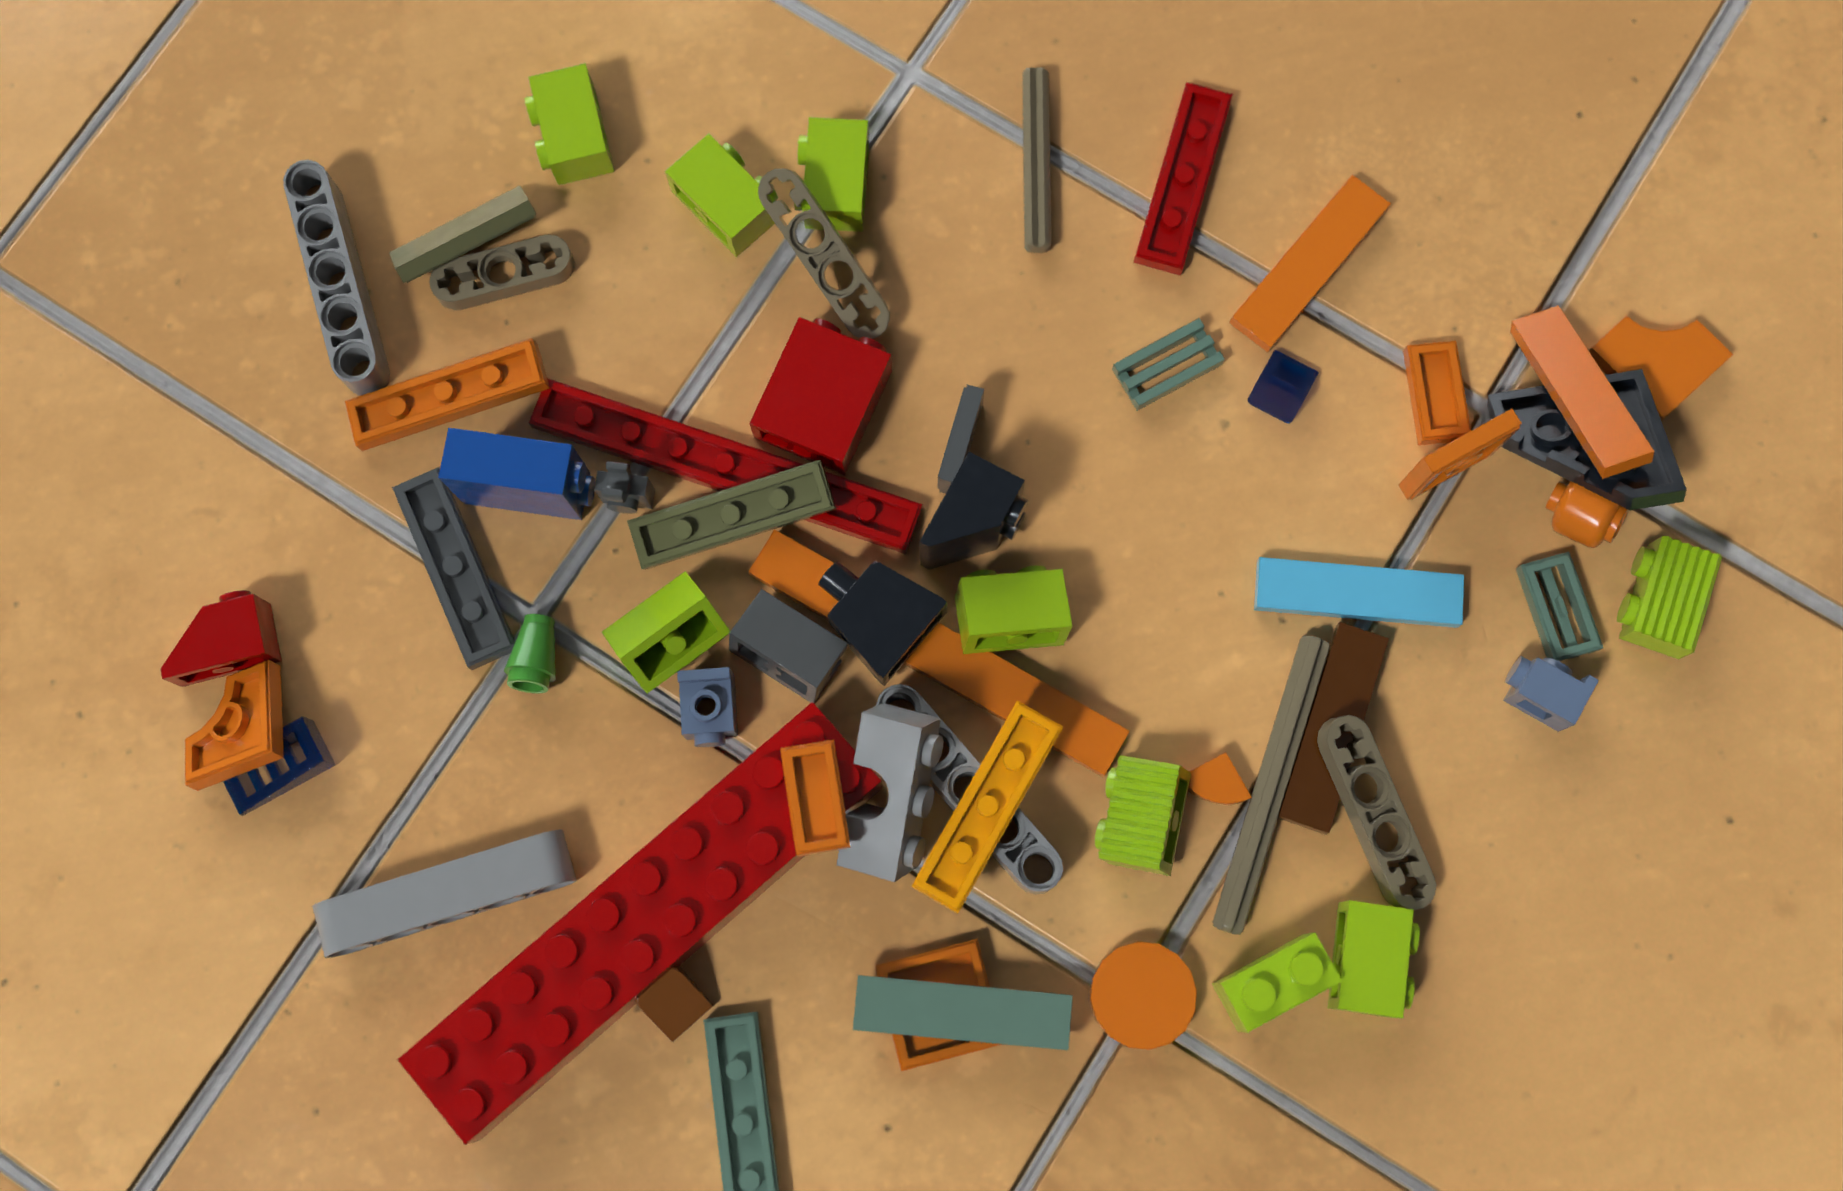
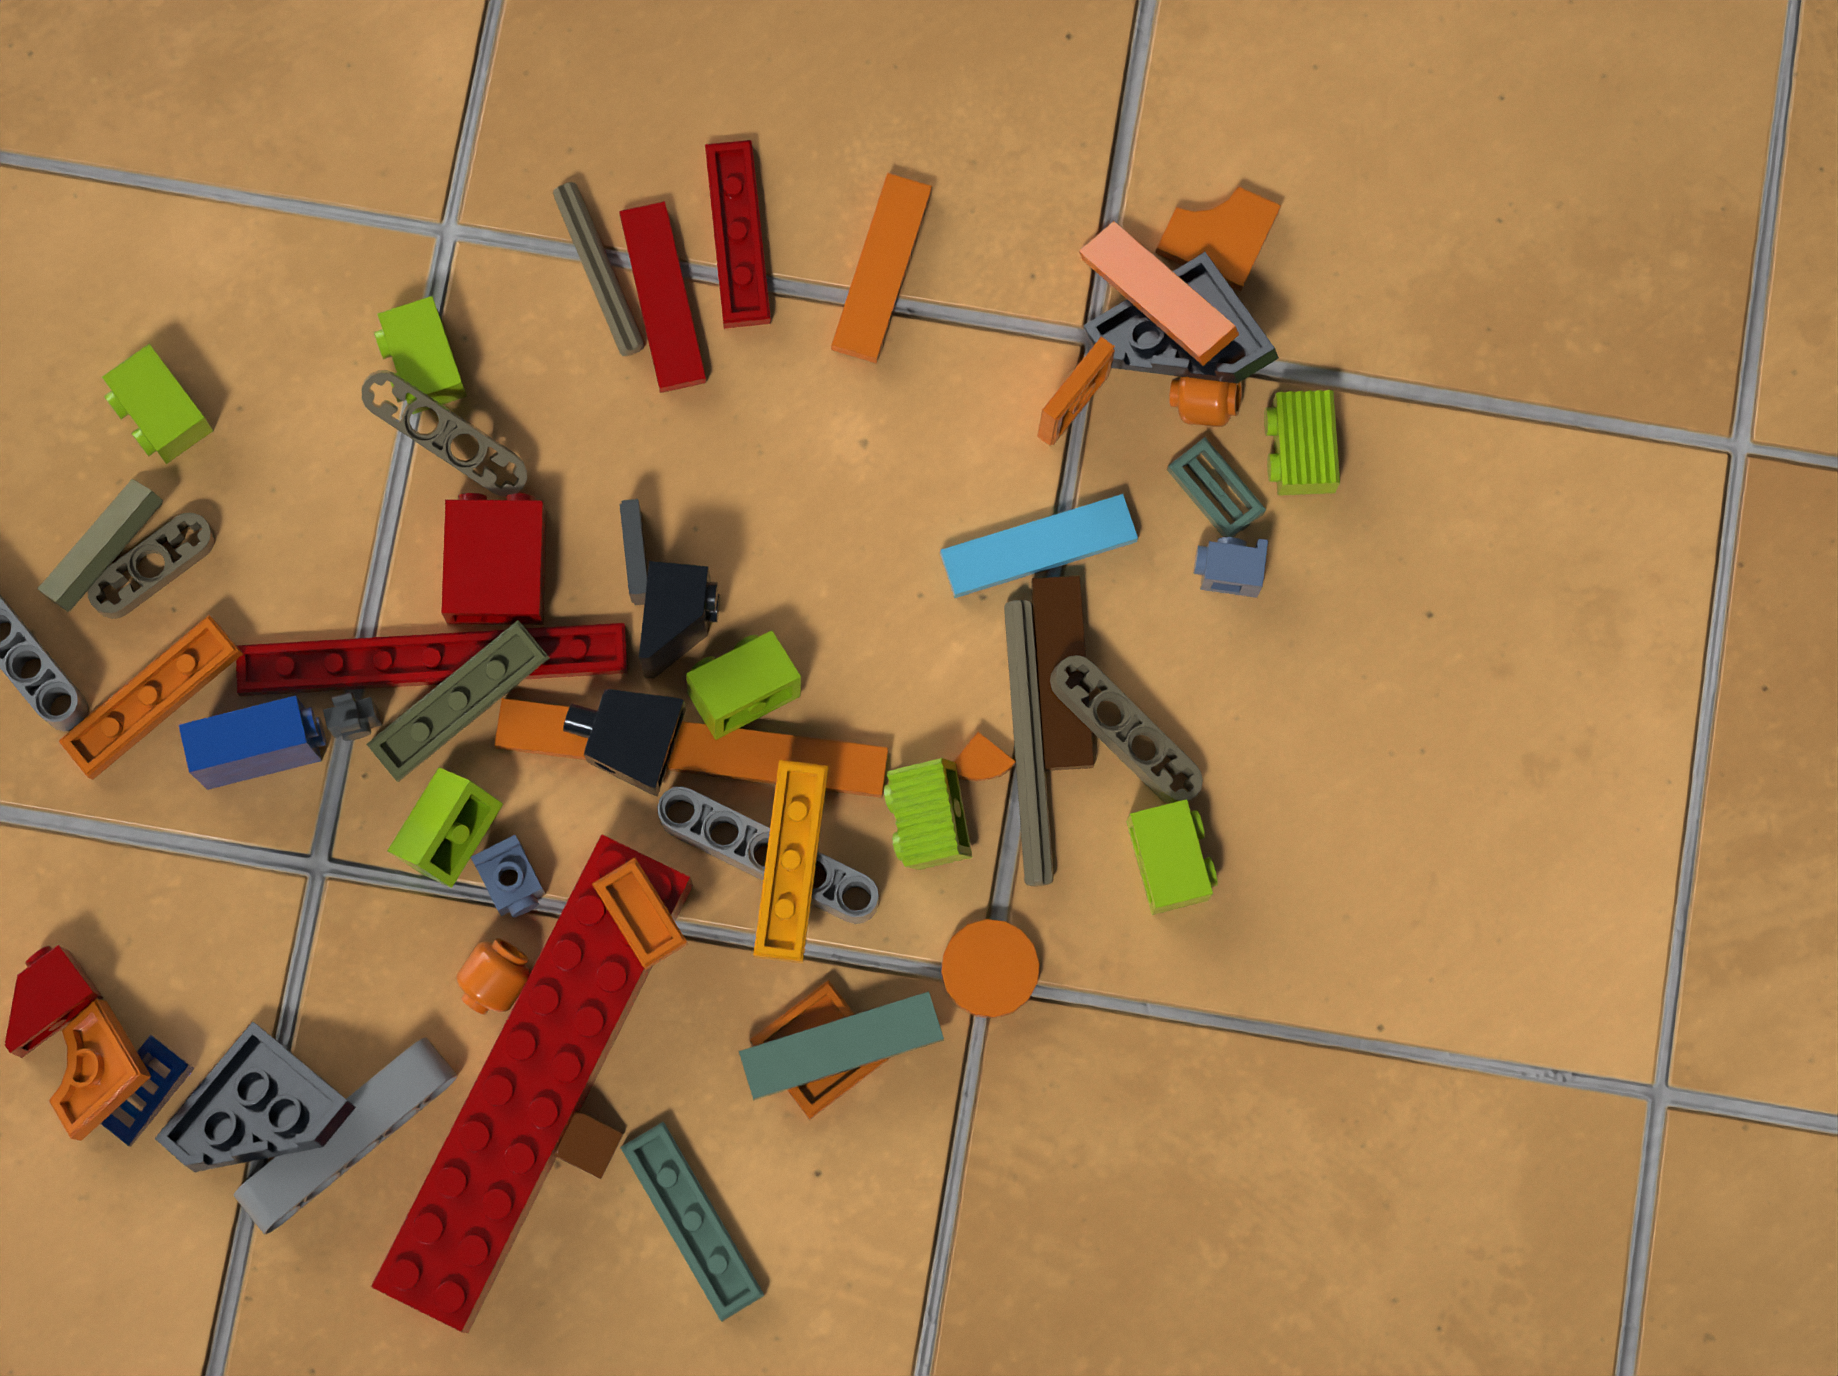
camera: 30 degrees left, 0 degrees up
dark grey tile [392,467,515,670] -> none
bright green cone [504,614,556,694] -> none
lime brick [665,133,778,257] -> none
dark grey hinge [729,589,848,704] -> none
light grey arch [837,703,943,882] -> none
sand green tile [1112,318,1225,411] -> none
lime brick [1212,932,1342,1033] -> none
clear blue slope [1248,350,1319,424] -> none
orange tile [1403,340,1471,446] -> none
none -> plate [155,1022,356,1172]
none -> orange head [456,938,530,1015]
none -> red tile [619,201,706,393]

